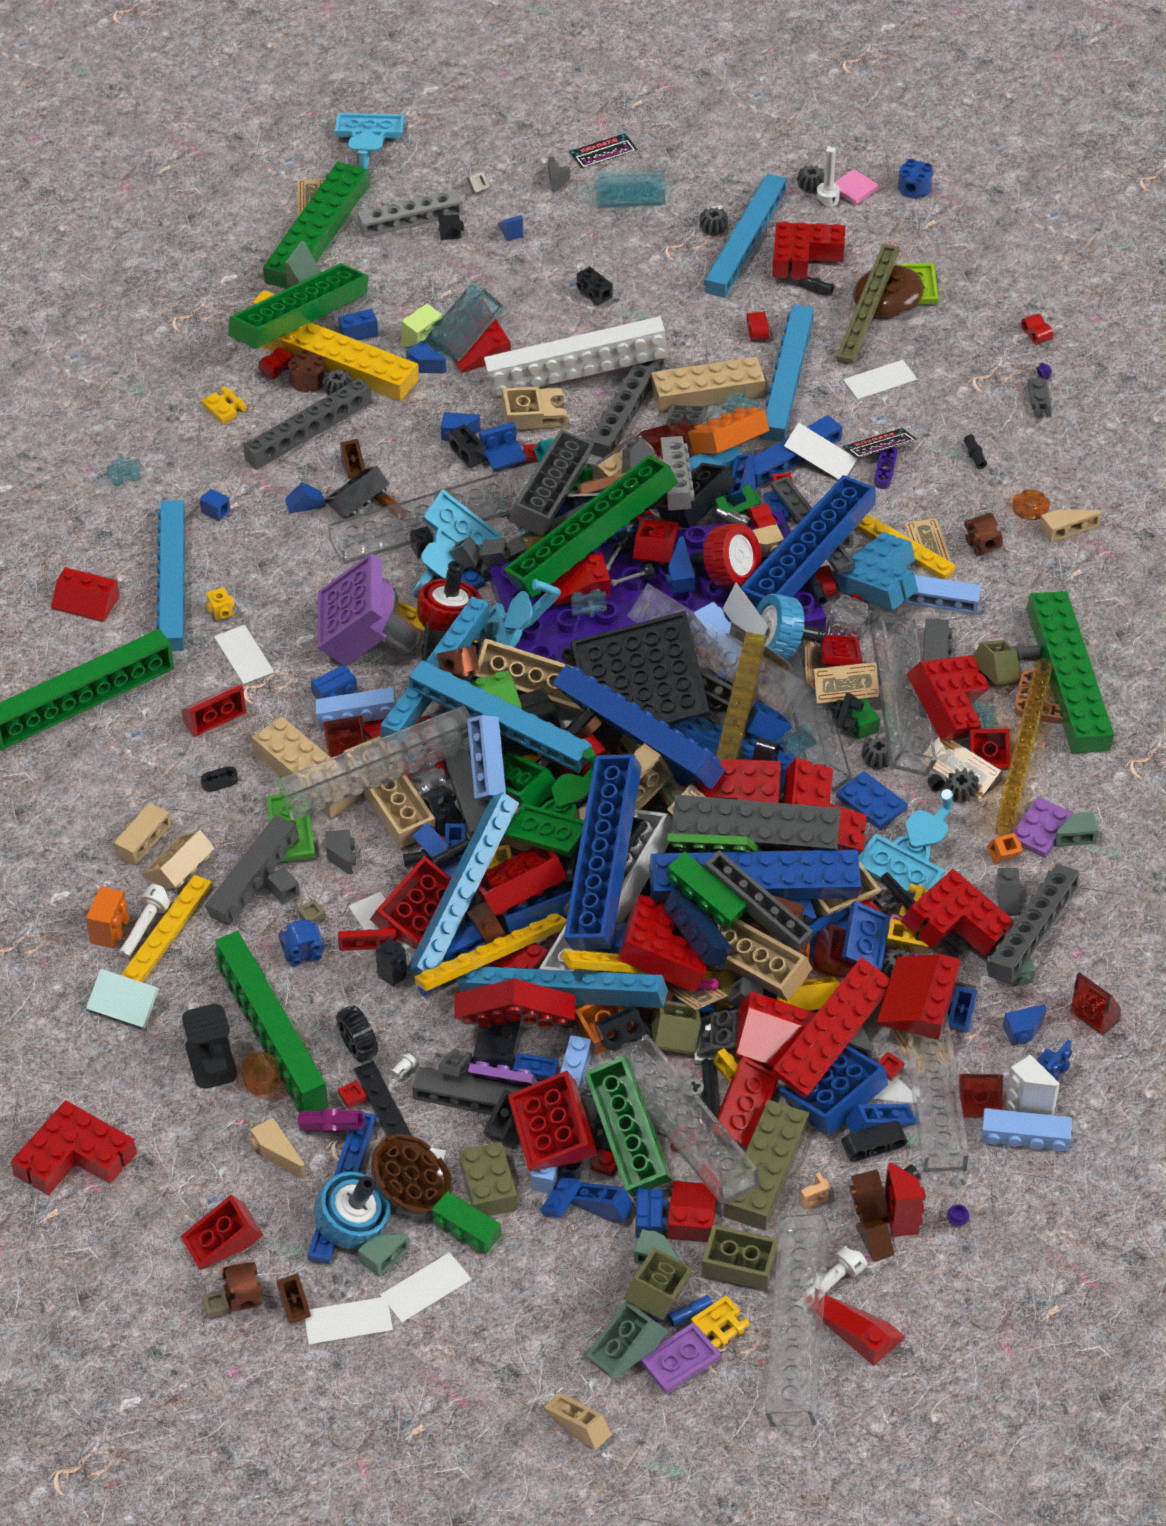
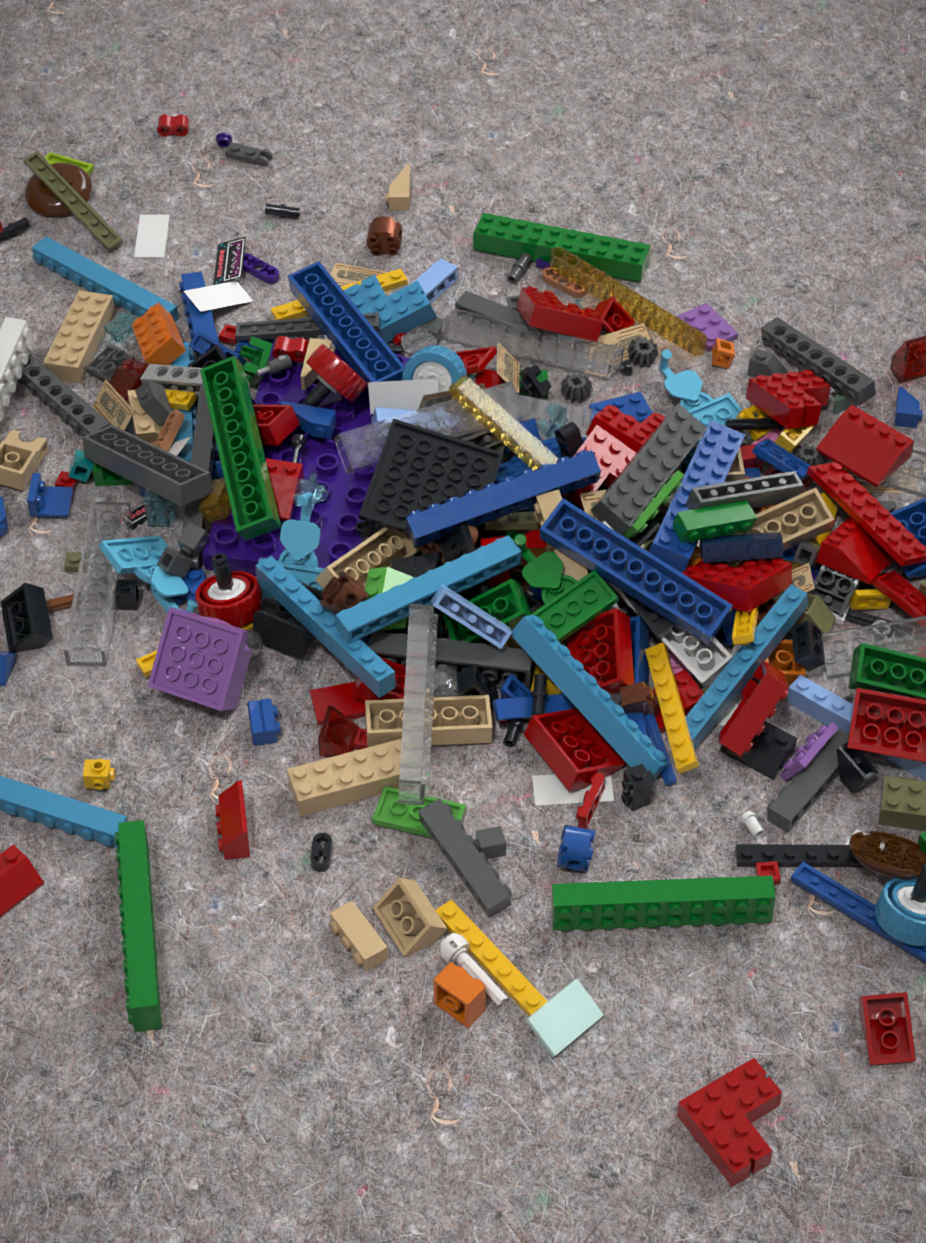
camera: 65 degrees left, 0 degrees up
black piece [182,1004,237,1089] -> none
white sticker [214,625,274,684] -> none
clear orange tile [242,1052,279,1095] -> none
tan slope [249,1118,306,1178] -> none
dark tan plate [297,899,326,924] -> none
magenta piece [297,1109,365,1133] -> none
light blue brick [316,687,397,729] -> none
dark grey slope [325,830,356,874] -> none
black gear [336,1005,378,1062] -> none
dark grey hinge [438,1049,472,1078] -> none
black brick [449,424,486,468] -> none
blue plate [512,1053,559,1080] -> none
red beam [747,311,769,341] -> none
red plate [877,1052,905,1081] -> none
olive slope [973,640,1021,685] -> none
clear orange tile [1012,489,1050,520] -> none
sand green slope [1055,812,1098,847] -> none

